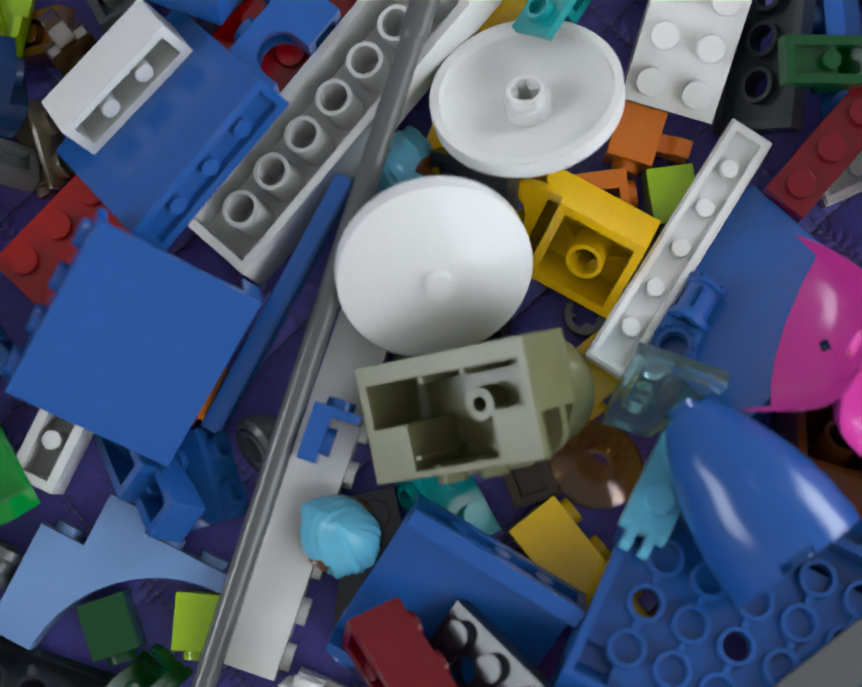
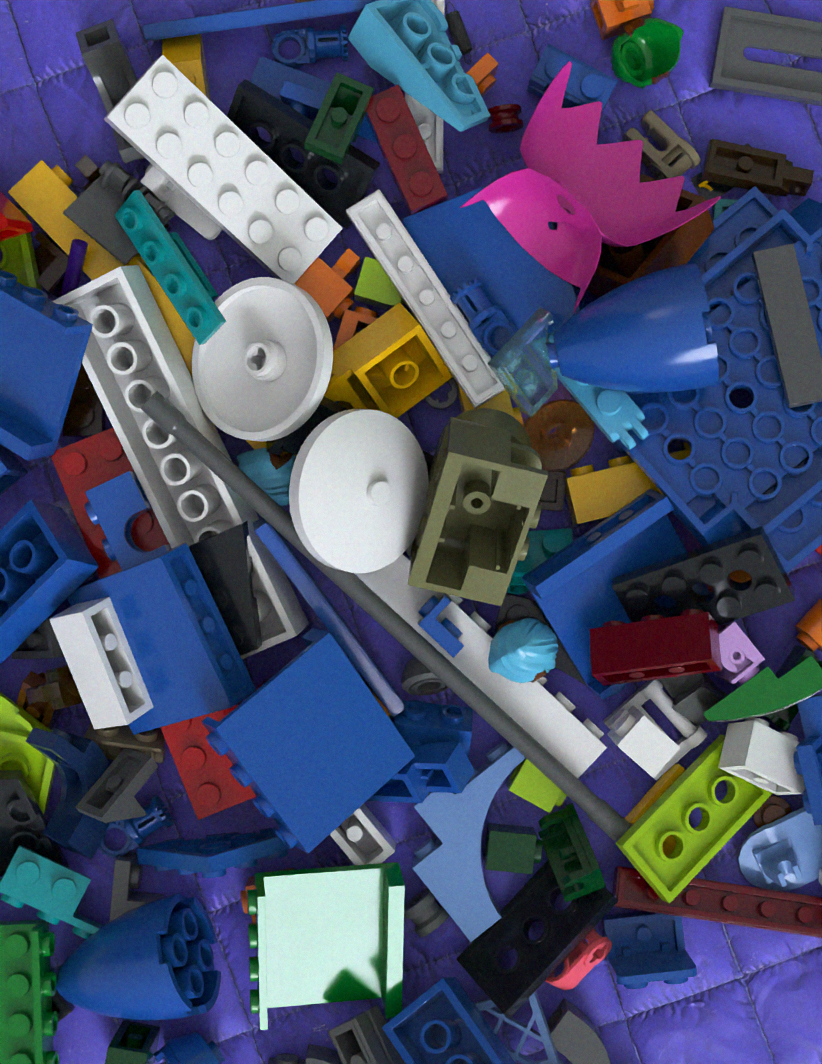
camera: 70 degrees left, 5 degrees up
none -> black wing [188,521,262,656]

